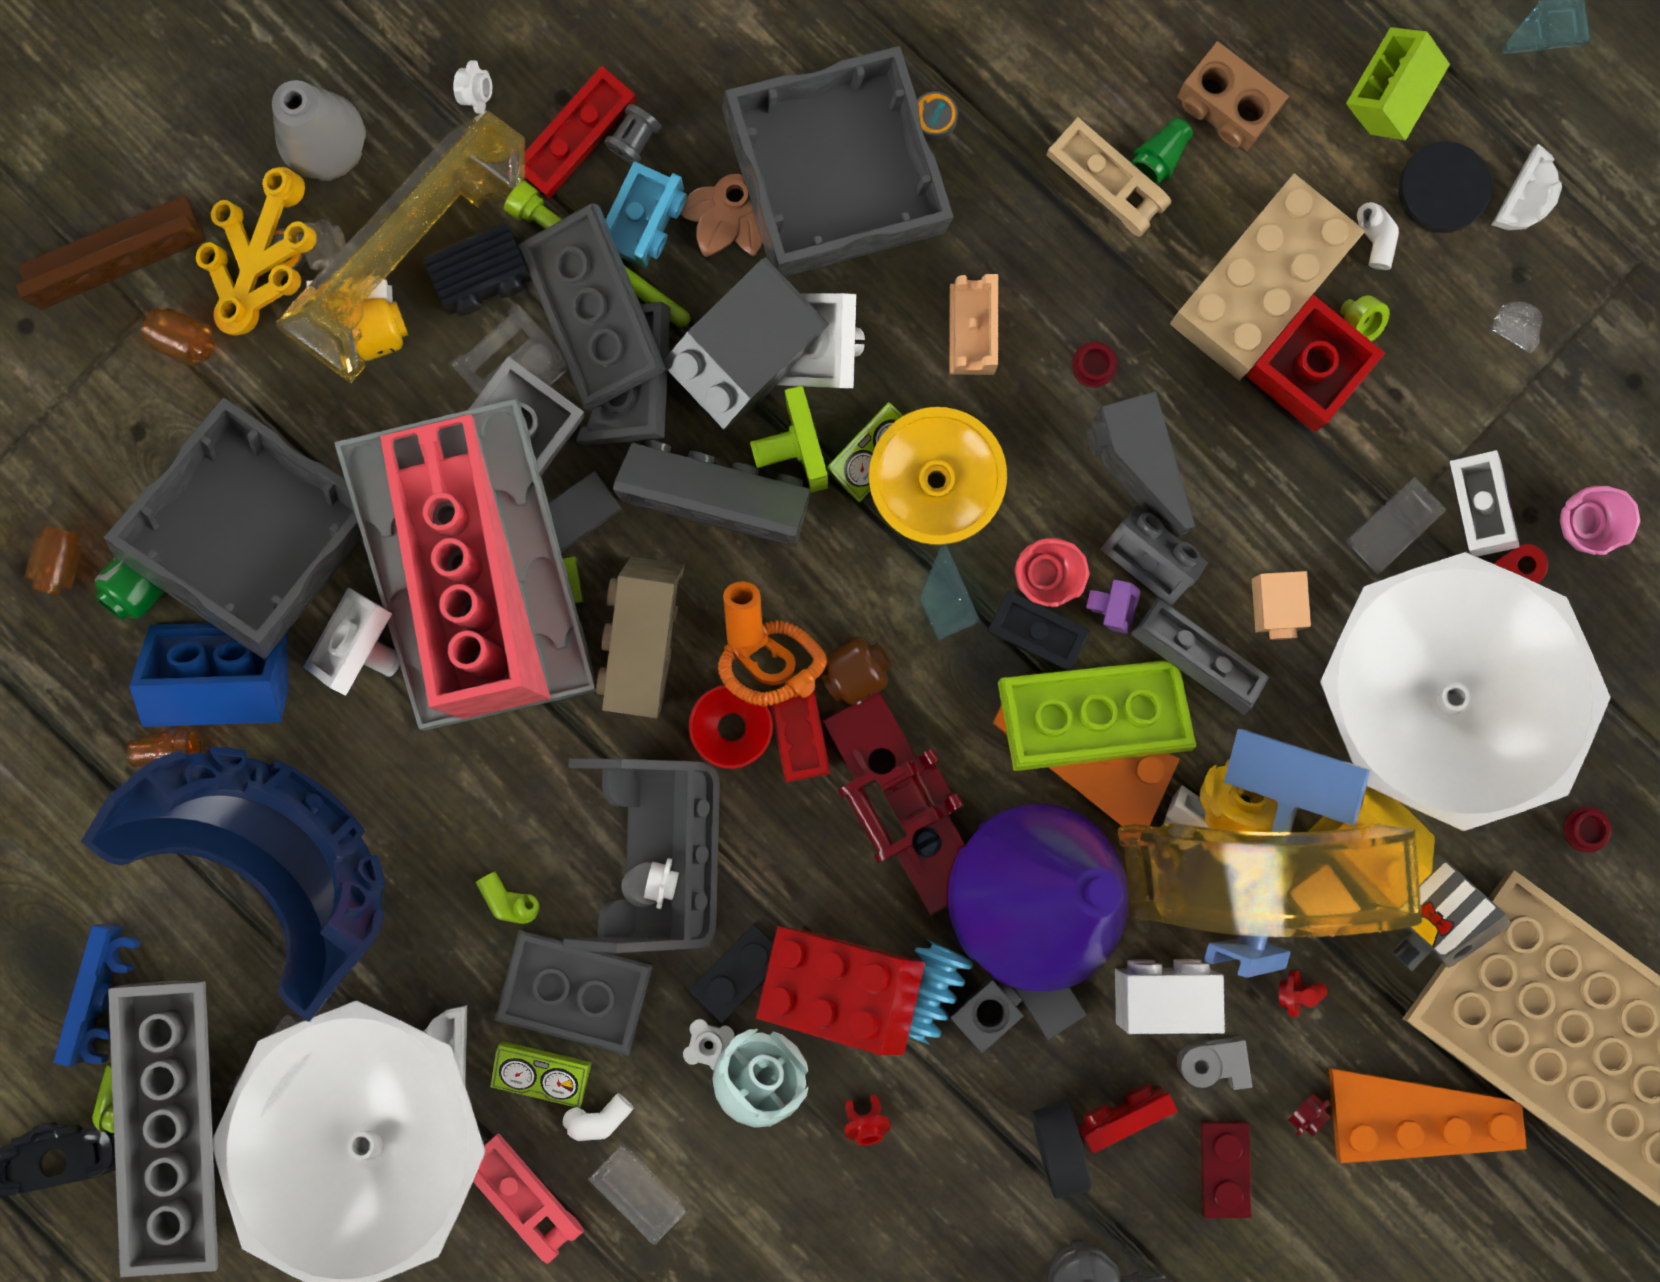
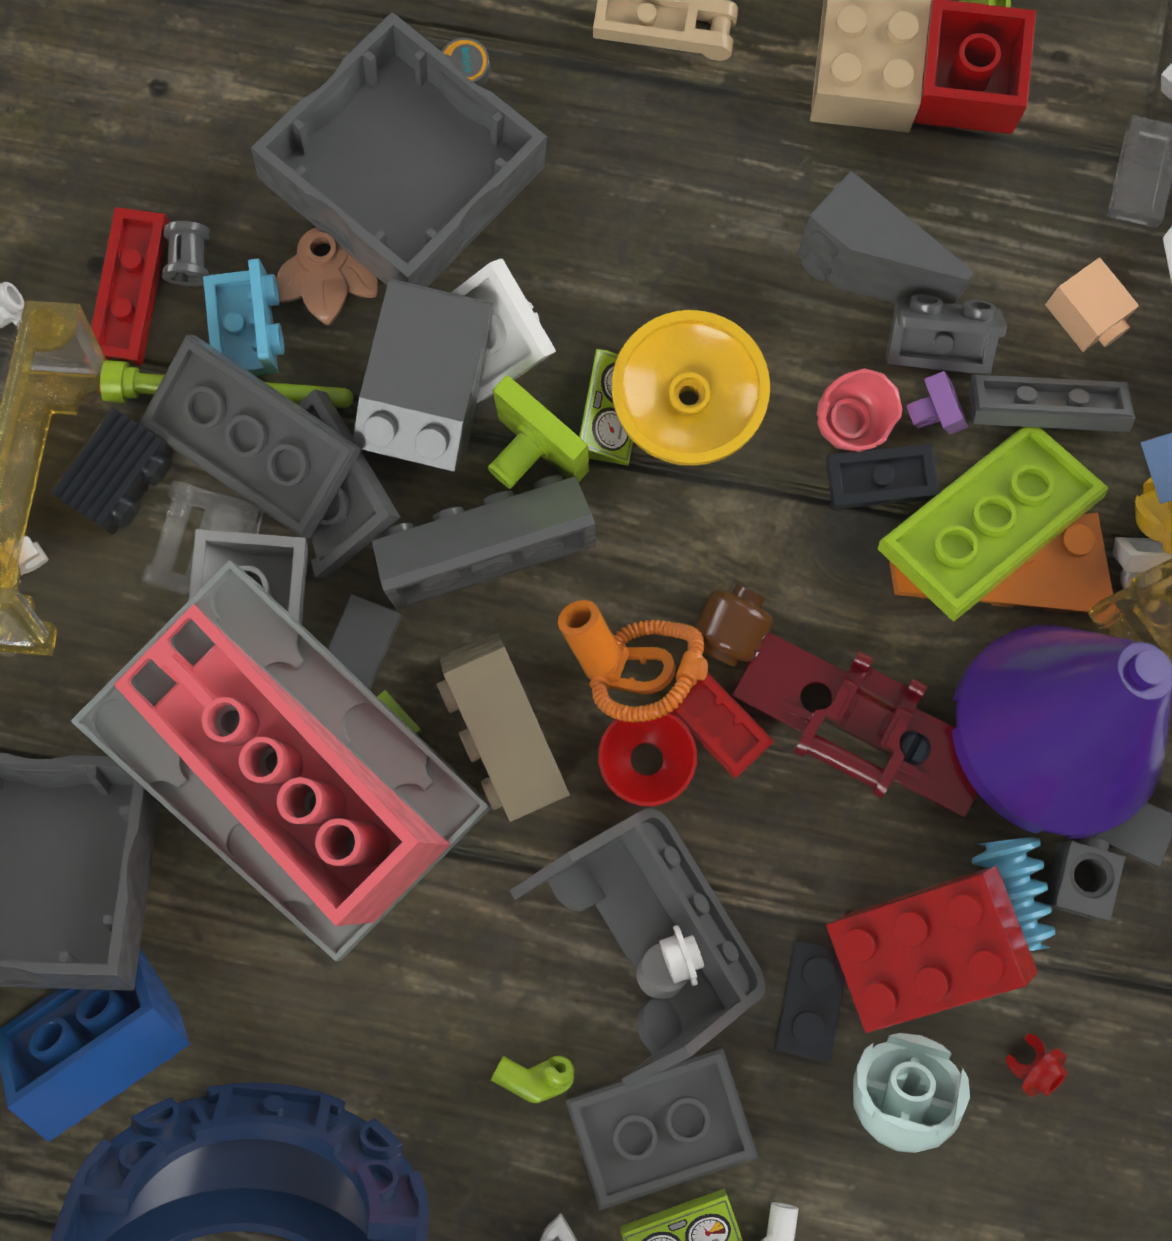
camera: 30 degrees left, 5 degrees down
clear orange cone [126,726,202,767] -> none
white tile [304,587,400,696] -> none
yellow head [336,298,408,361] -> none
white plate [683,1019,735,1071] -> none
clear light blue tile [920,545,981,641] -> none
light nougat hinge [949,274,998,375] -> none
dark red plate [1072,342,1118,388] -> none

